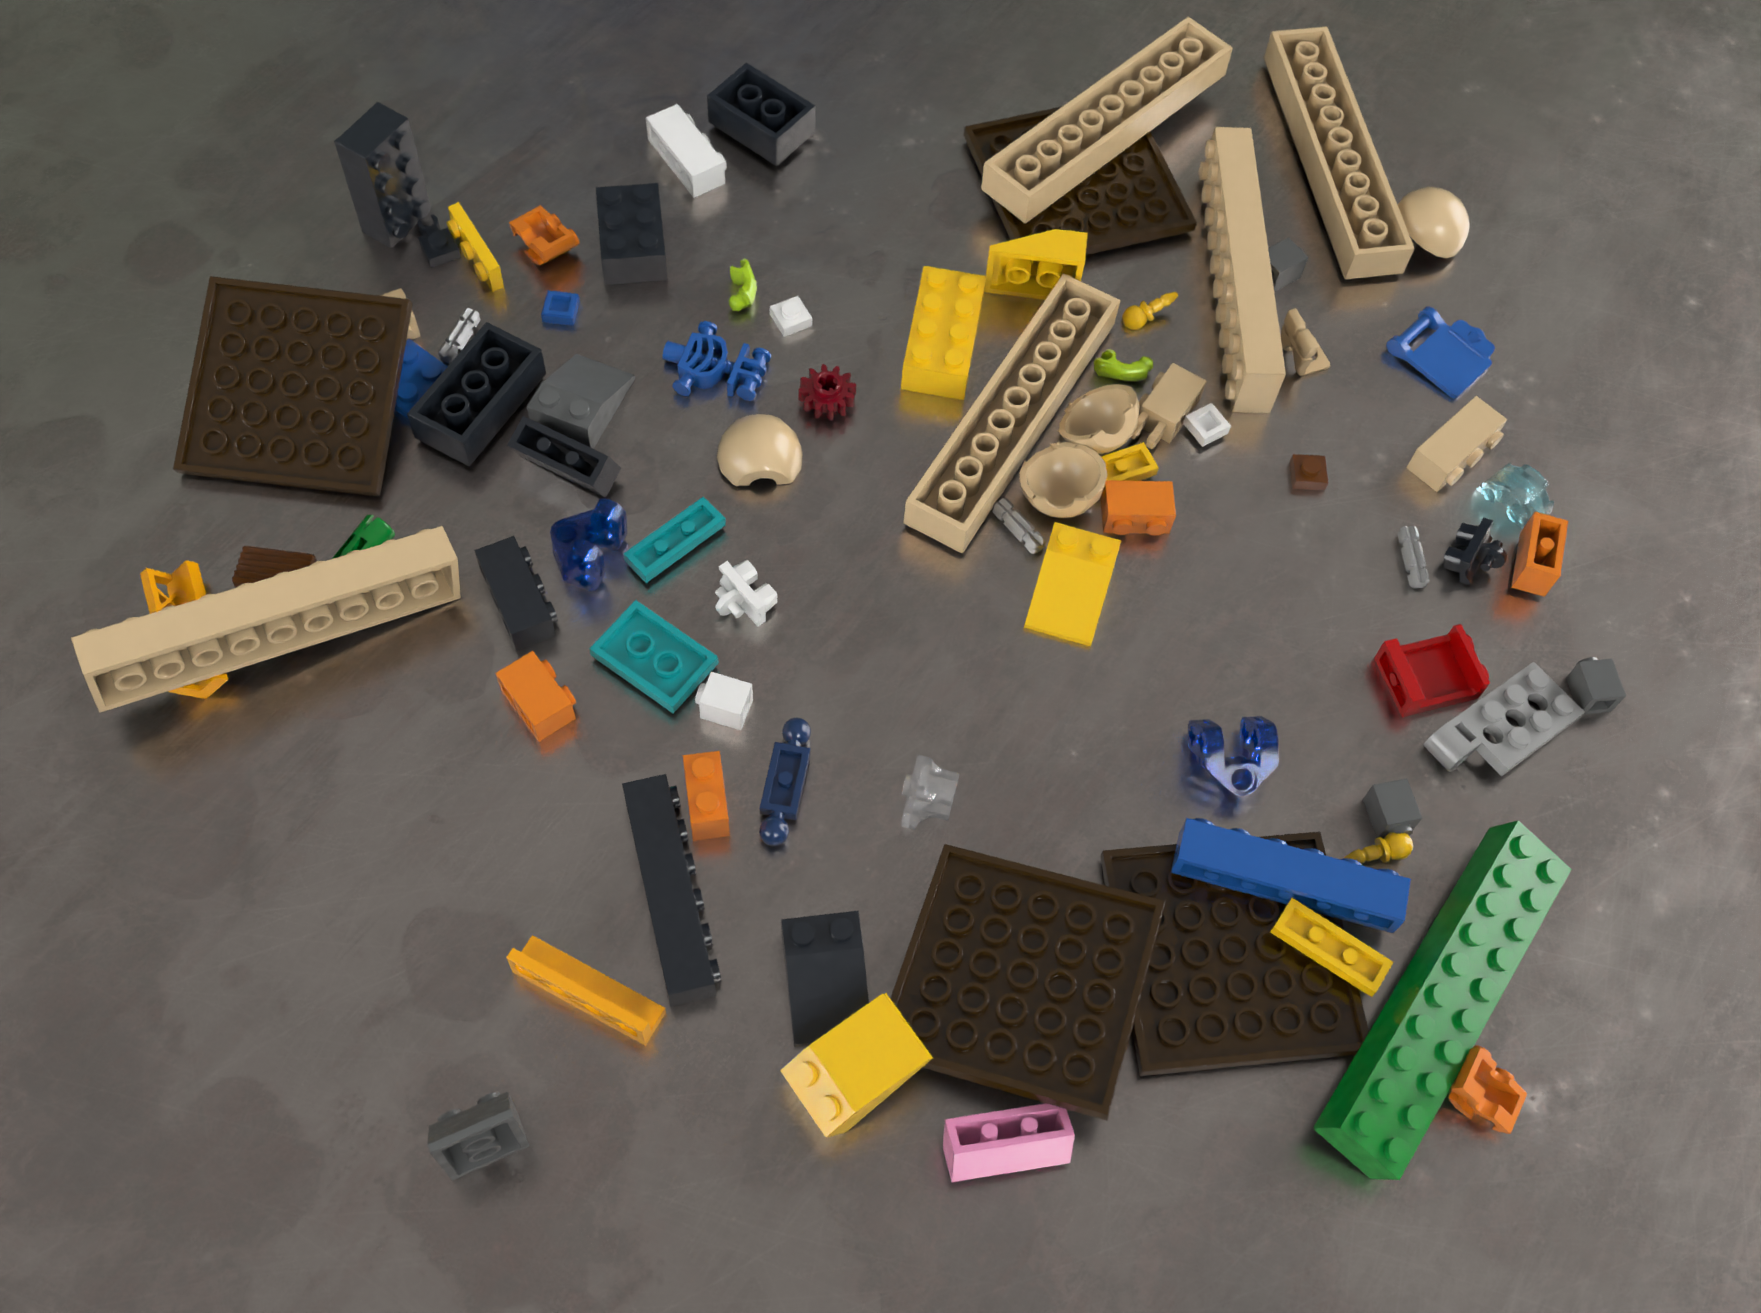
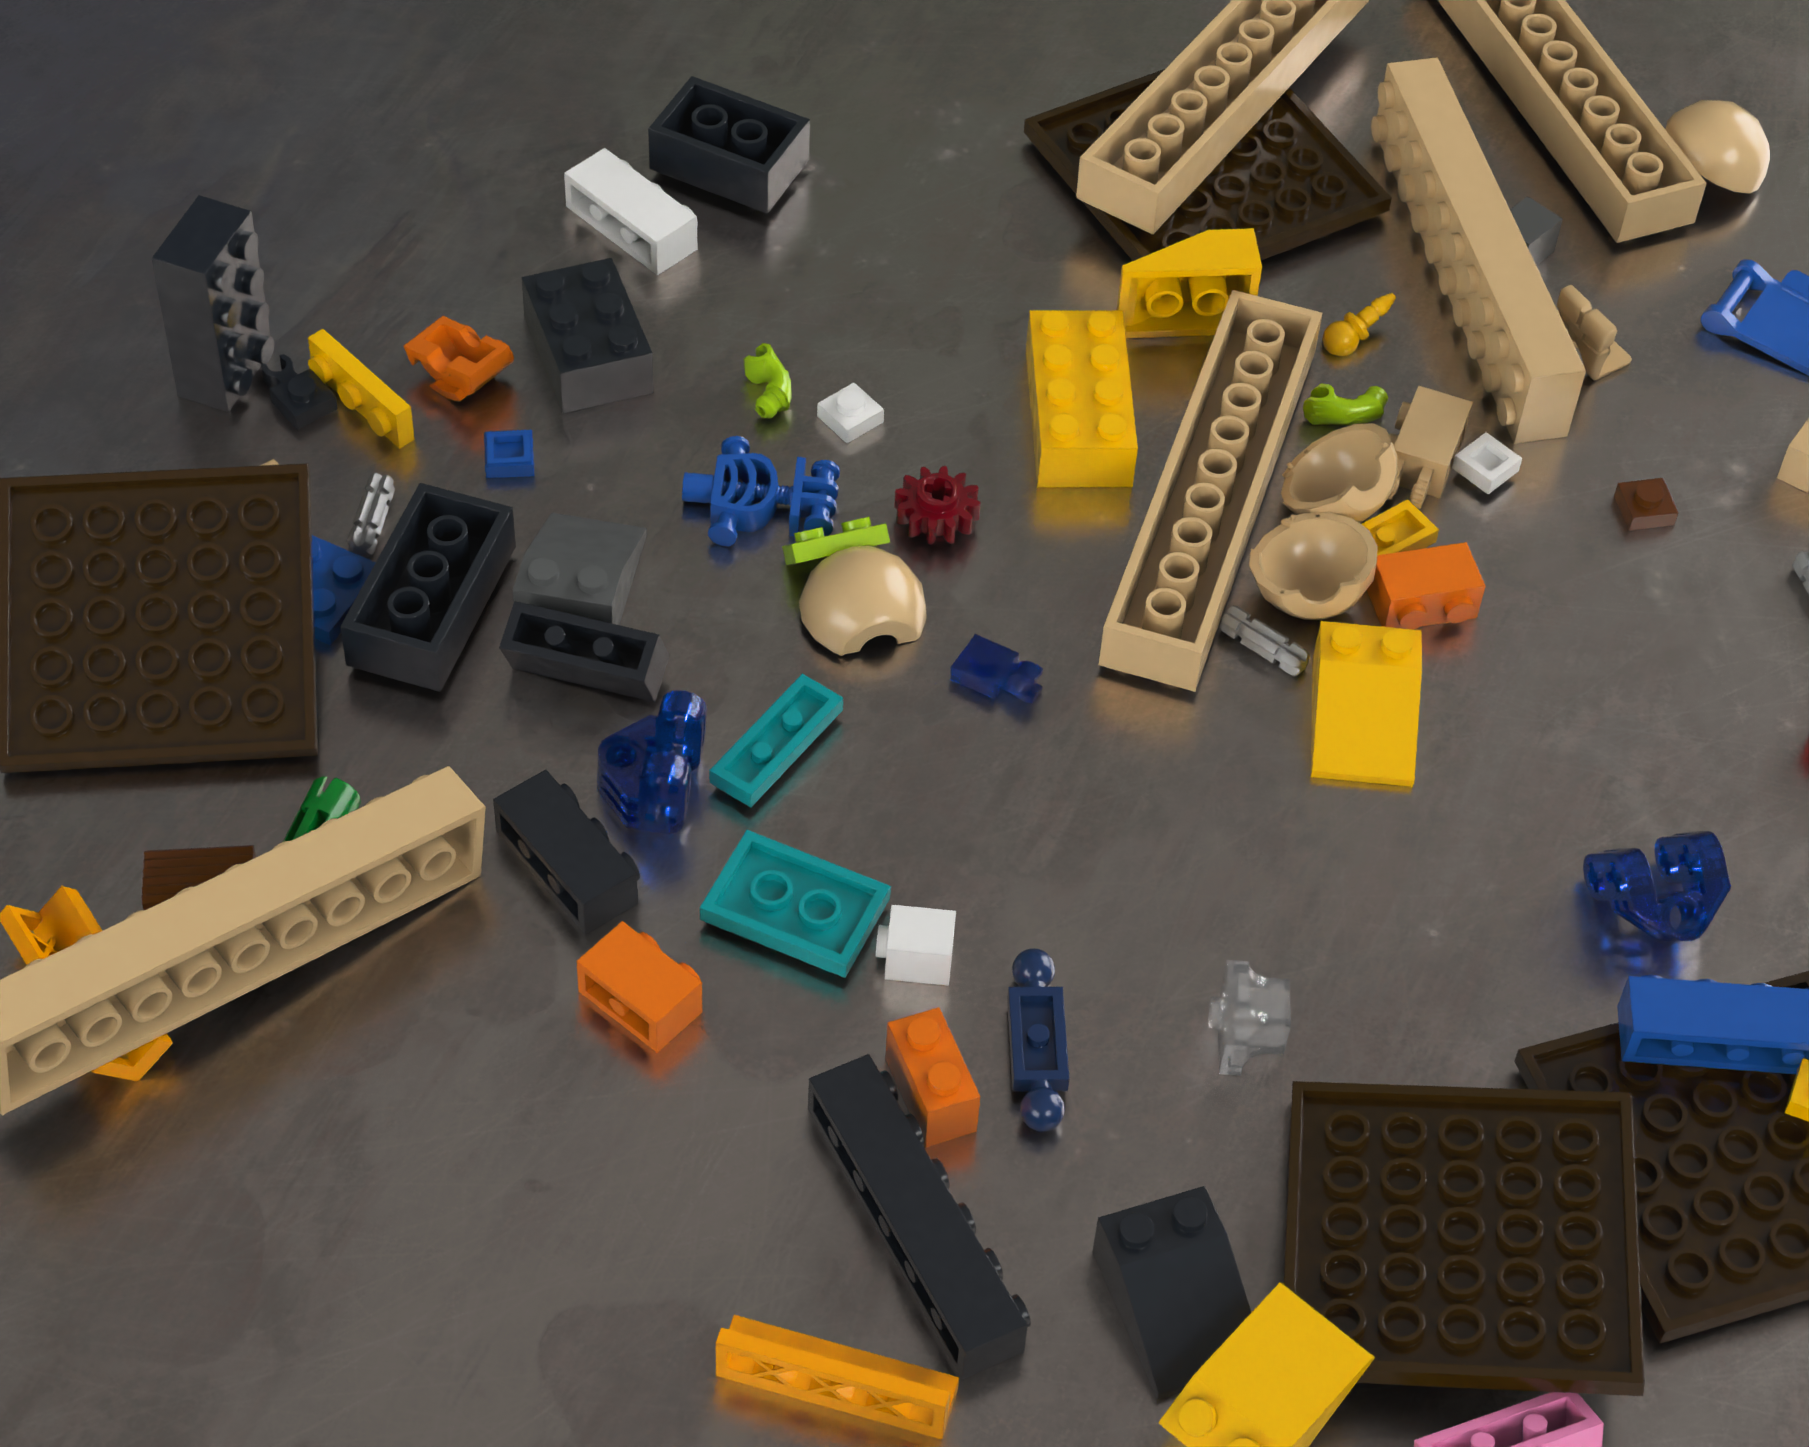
camera: 10 degrees left, 10 degrees down
white hips [715,560,777,627] -> none
none -> lime plate [782,517,890,565]
none -> clear blue plate [951,634,1043,703]

